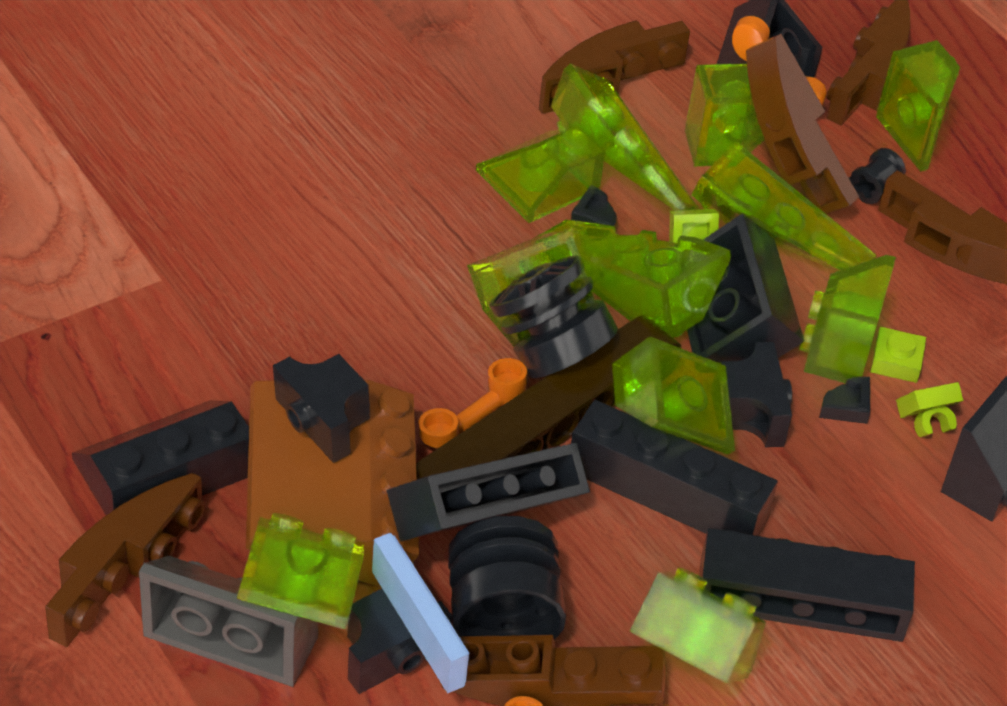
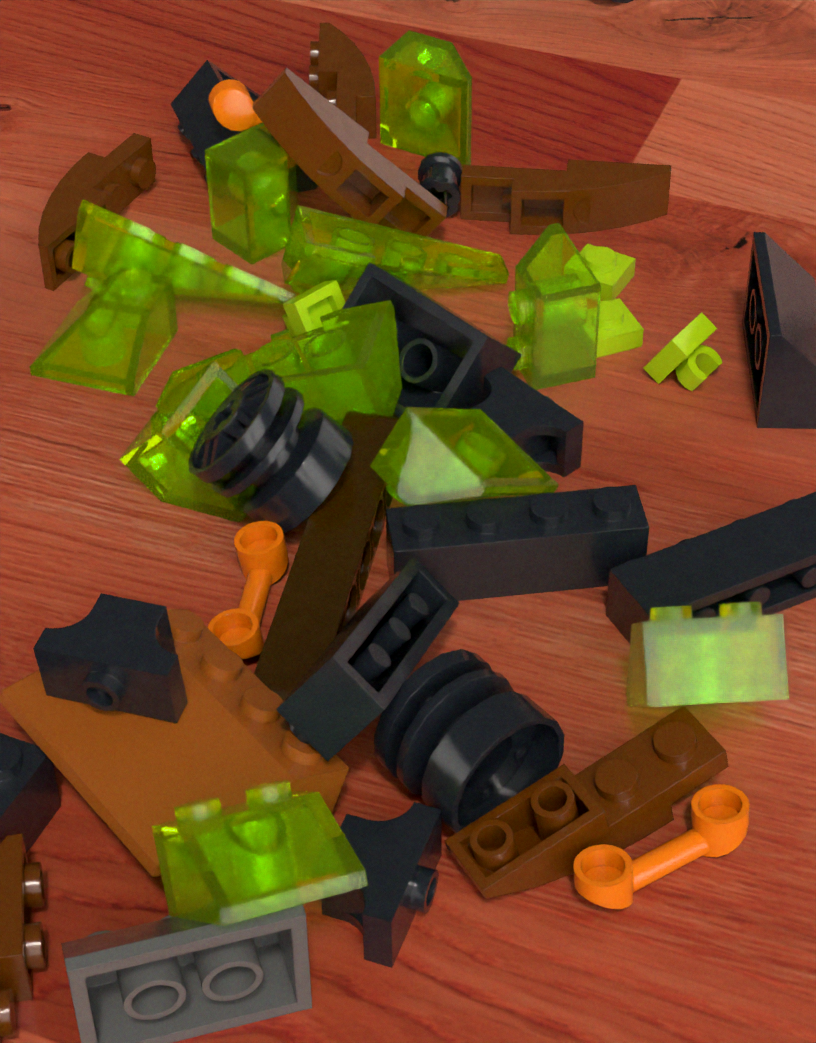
camera: 30 degrees left, 5 degrees down
light blue tile [372,533,469,694] -> none
black tile [570,185,617,239] -> none
black tile [819,377,870,424] -> none
none -> lime plate [563,243,636,301]

